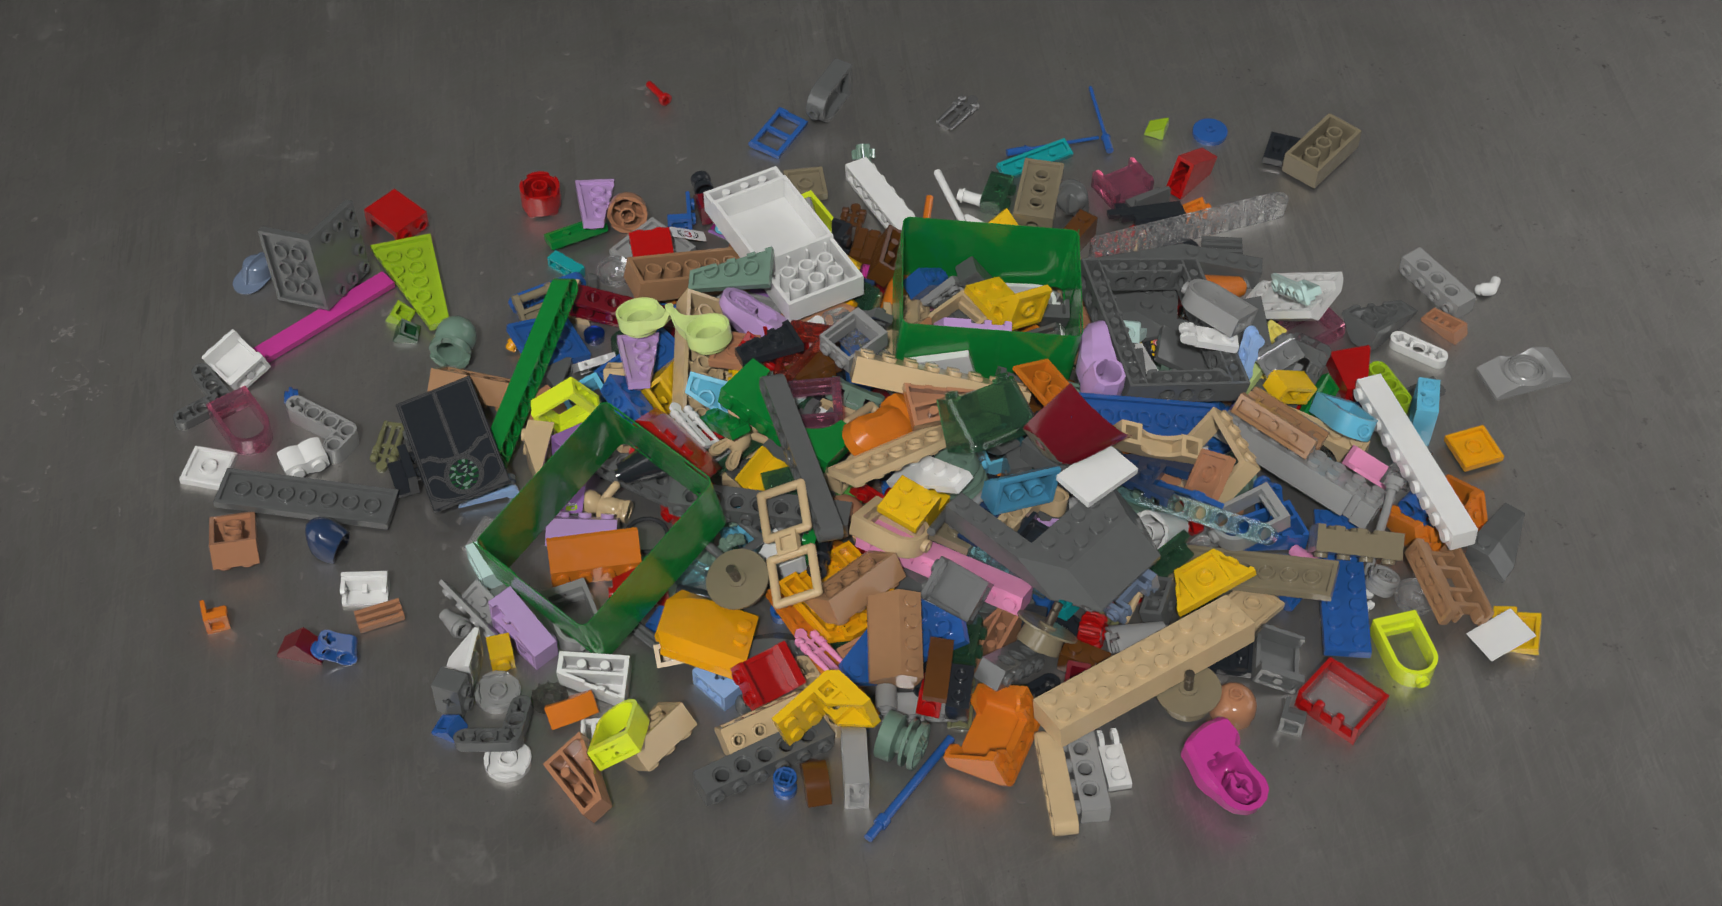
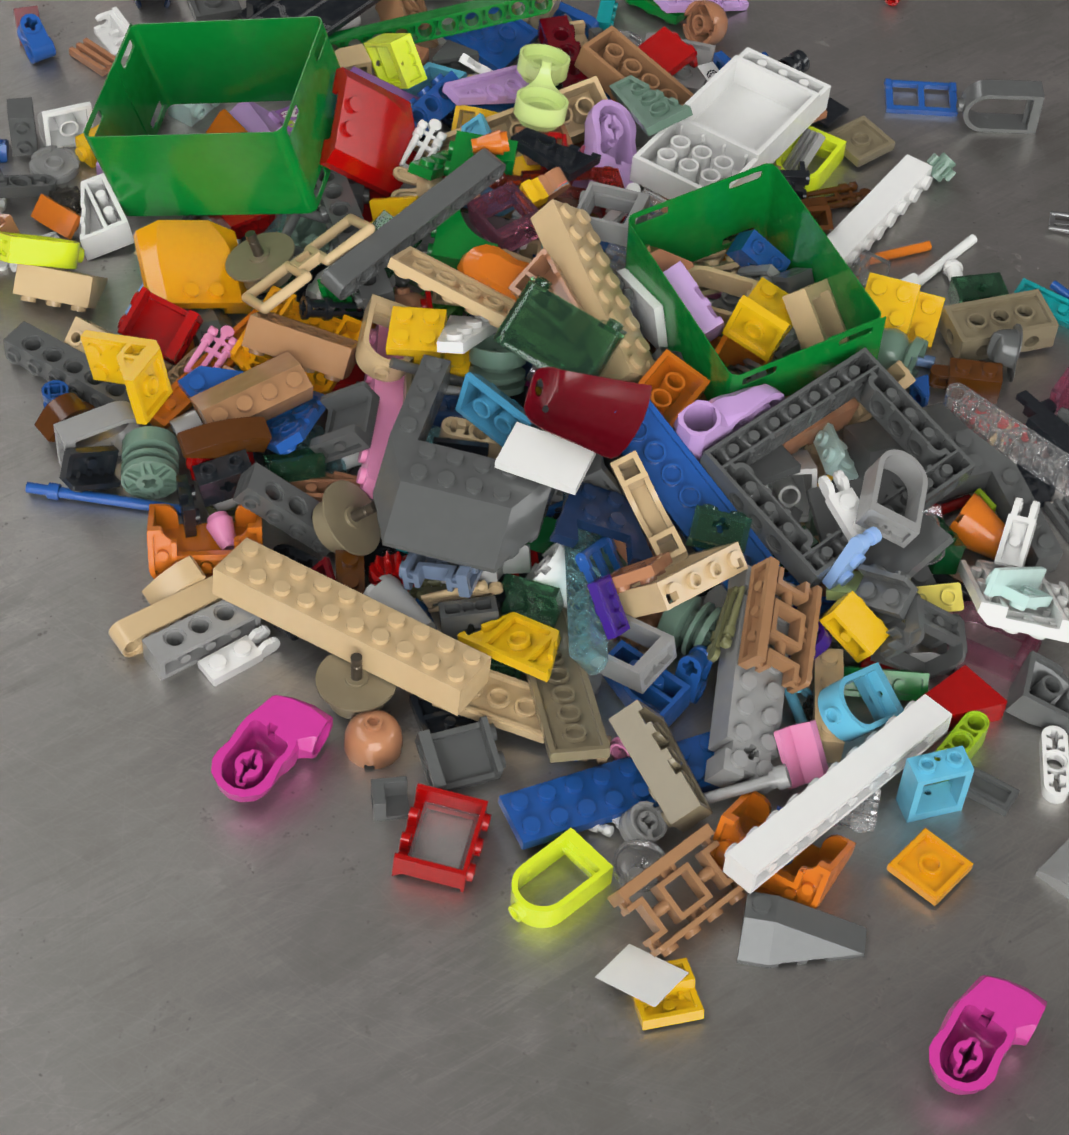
camera: 60 degrees right, 0 degrees up
none -> black bracket [59,445,121,493]
none -> tan slope [141,556,206,605]
none -> black wing [176,474,201,538]
none -> bright pink cone [206,511,236,550]
none -> orange cone [471,129,510,155]
none -> leg [518,167,571,212]
none -> dark purple plate [587,574,630,640]
none -> clear green brick [686,504,752,554]
none -> olive piece [706,586,746,662]
none -> tan window [782,279,850,350]
none -> dark pink piece [929,975,1047,1095]
none -> white hinge [994,497,1040,568]

